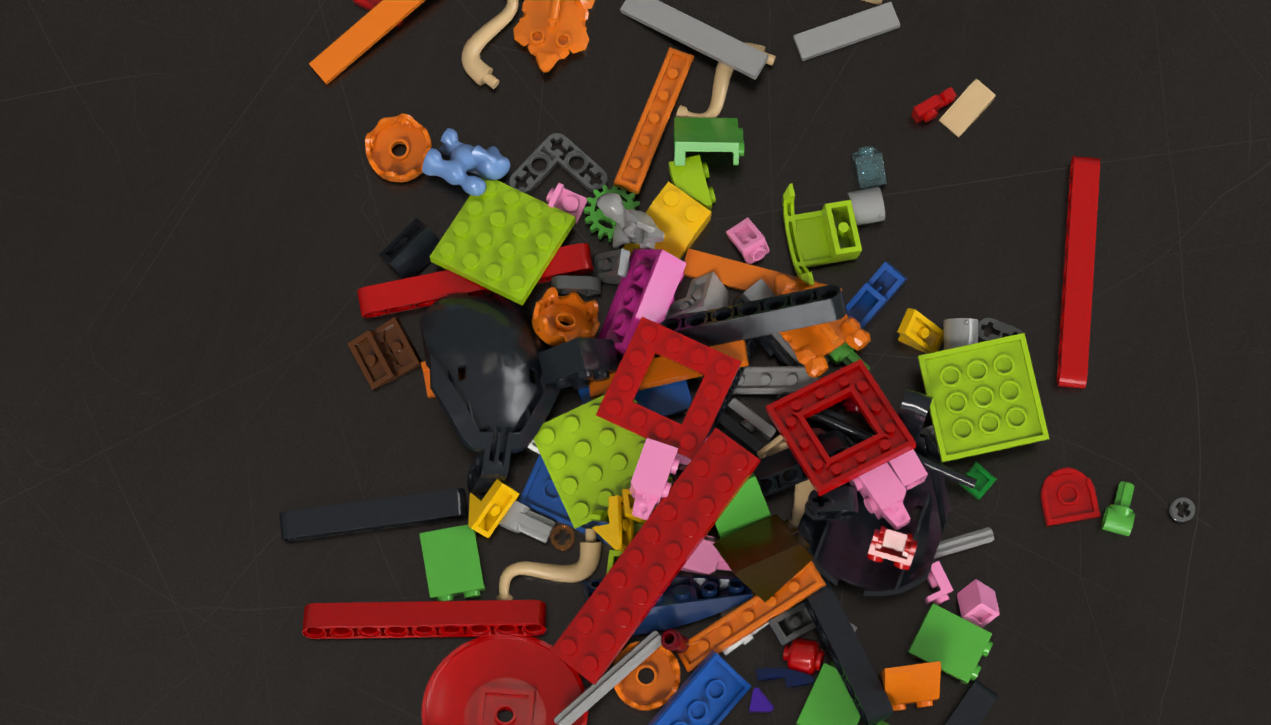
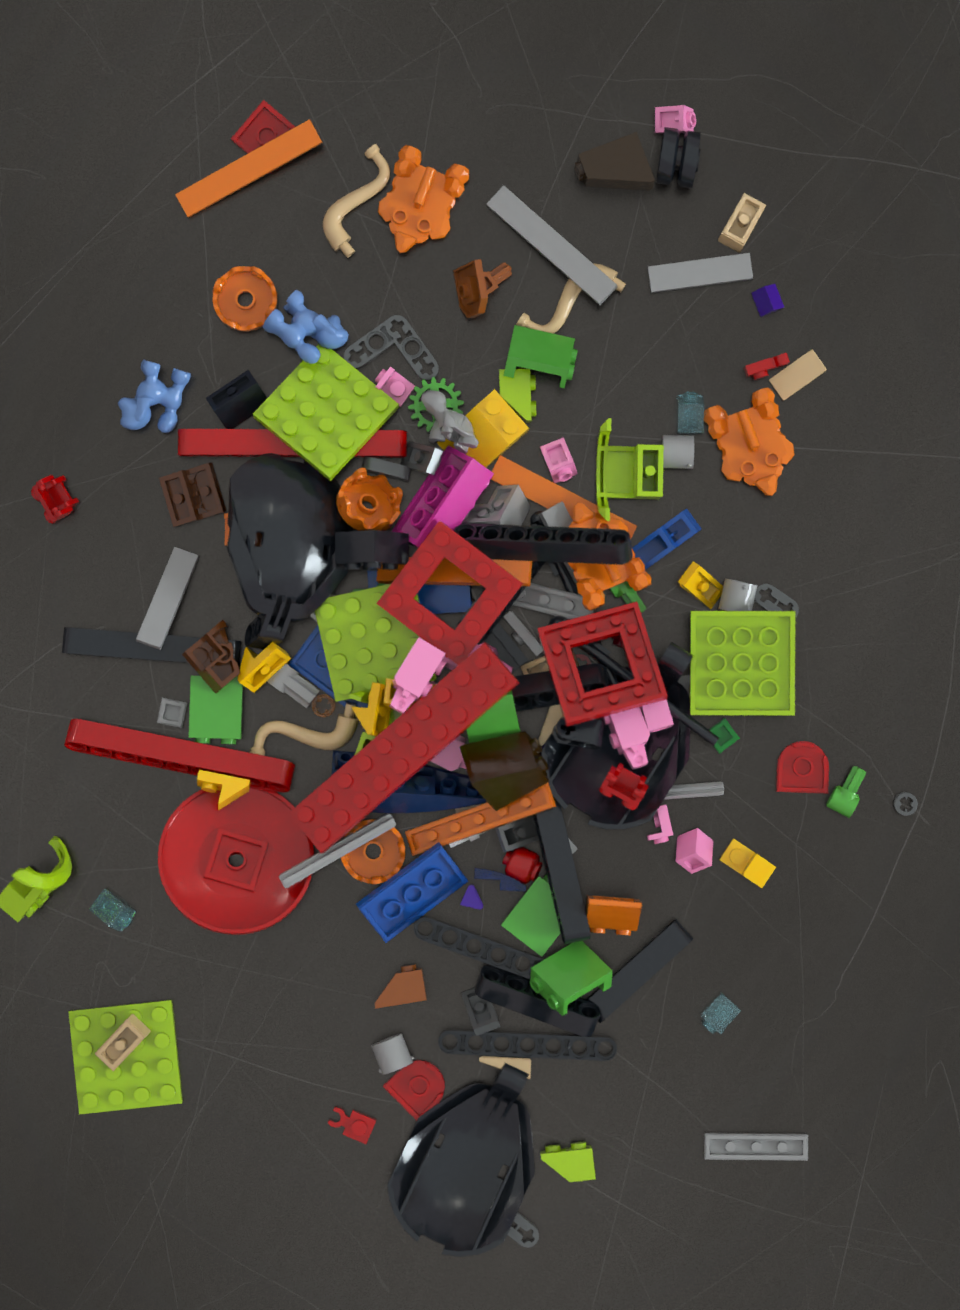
camera: 15 degrees right, 10 degrees up
orange tile [613,47,694,194] -> none
dark red pin [661,629,689,653] -> none
bright green panel [906,603,993,684] -> none
red beam [1057,156,1100,389] -> none
none -> red piece [31,475,80,524]
none -> medium blue animal [118,359,191,433]
none -> light grey tile [136,547,199,650]
none -> light grey tile [157,698,188,728]
none -> reddish brown slope [182,620,240,694]
none -> yellow slope [197,770,250,810]
none -> dark orange piece [453,259,512,318]
none -> orange shield [703,388,794,496]
none -> yellow slope [719,838,776,888]
none -> dark purple slope [751,284,784,317]

